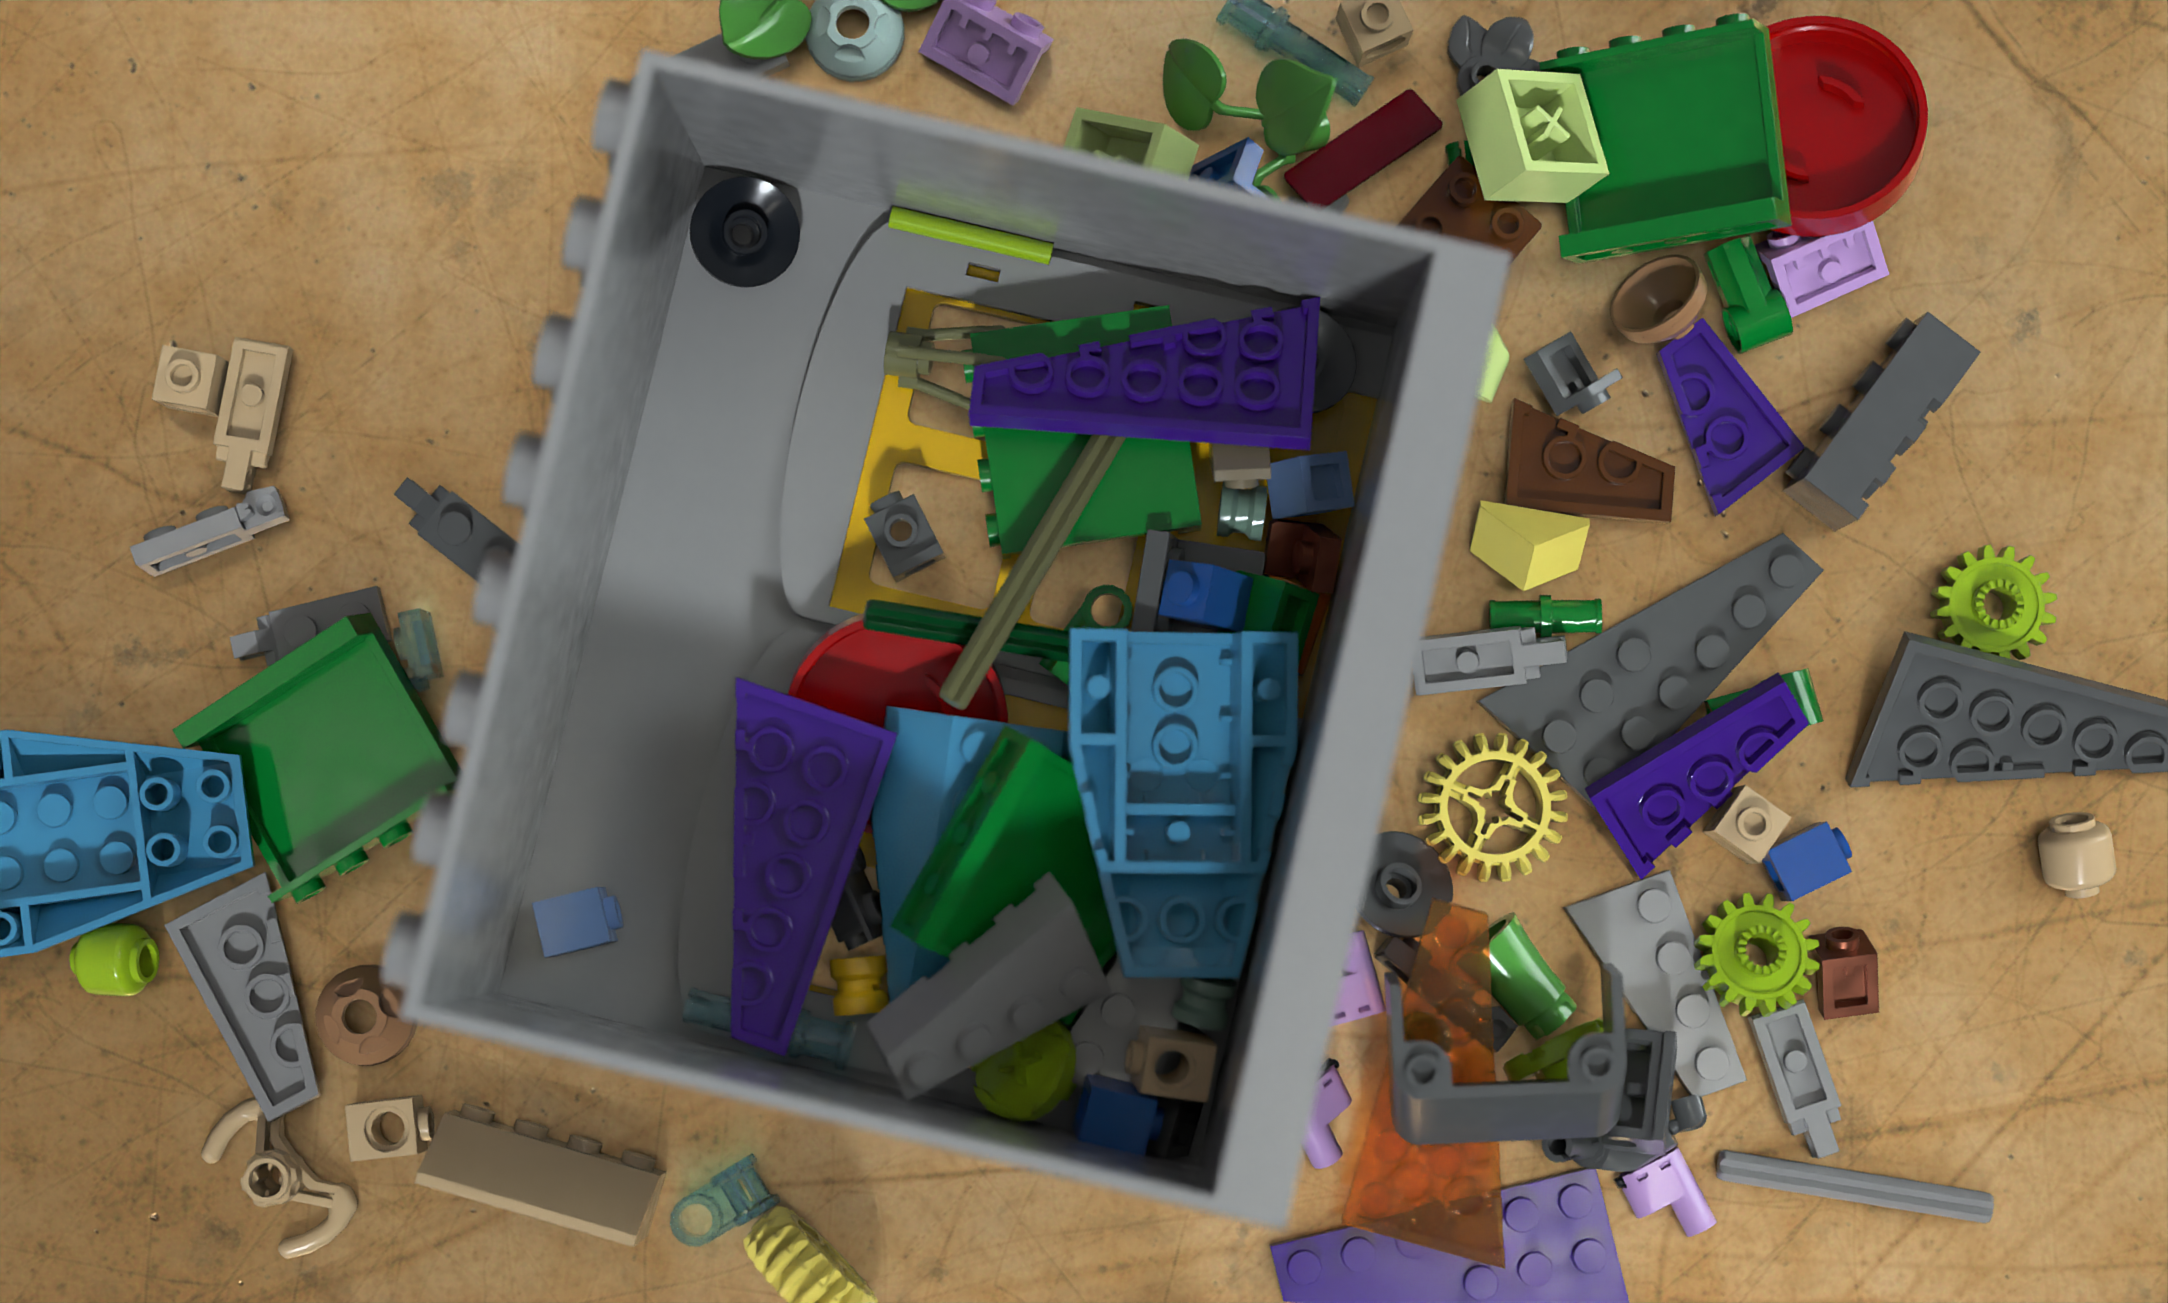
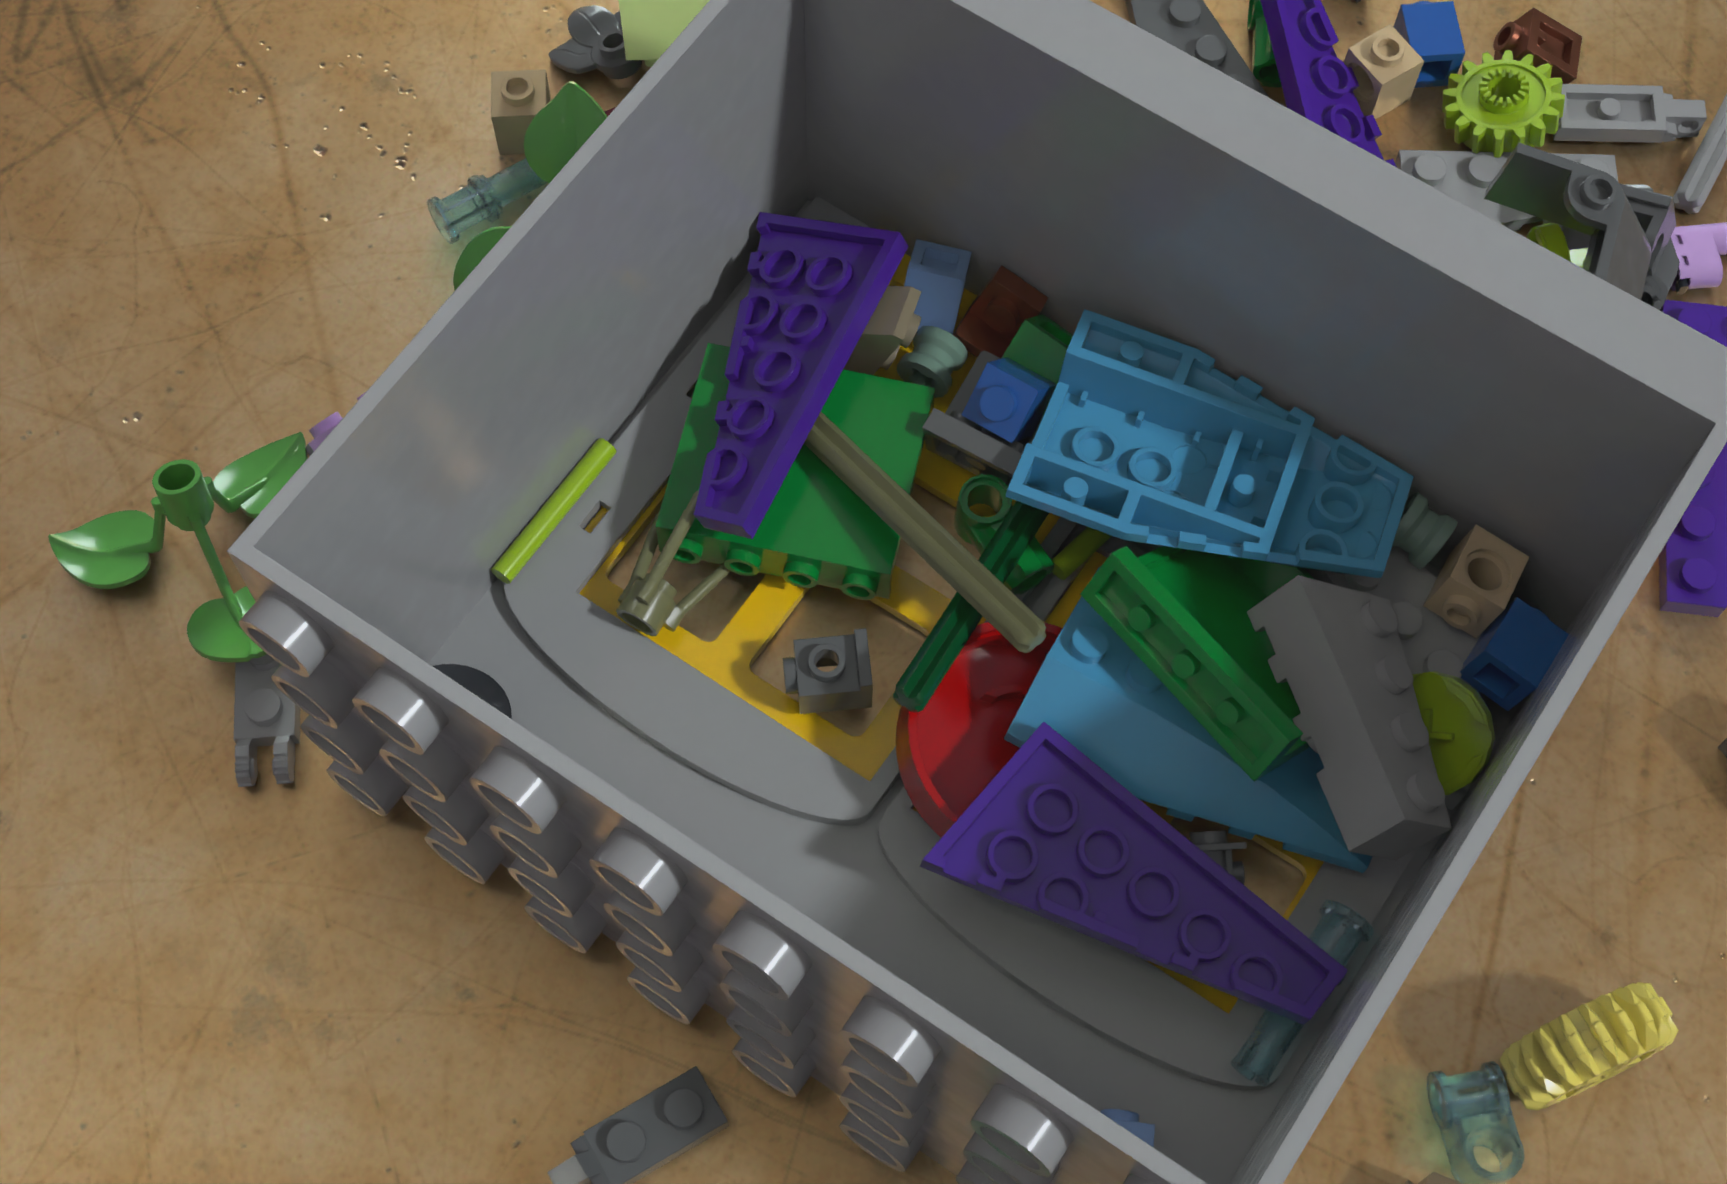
camera: 70 degrees left, 20 degrees down
yellow wheel [830,955,889,1016] -> none

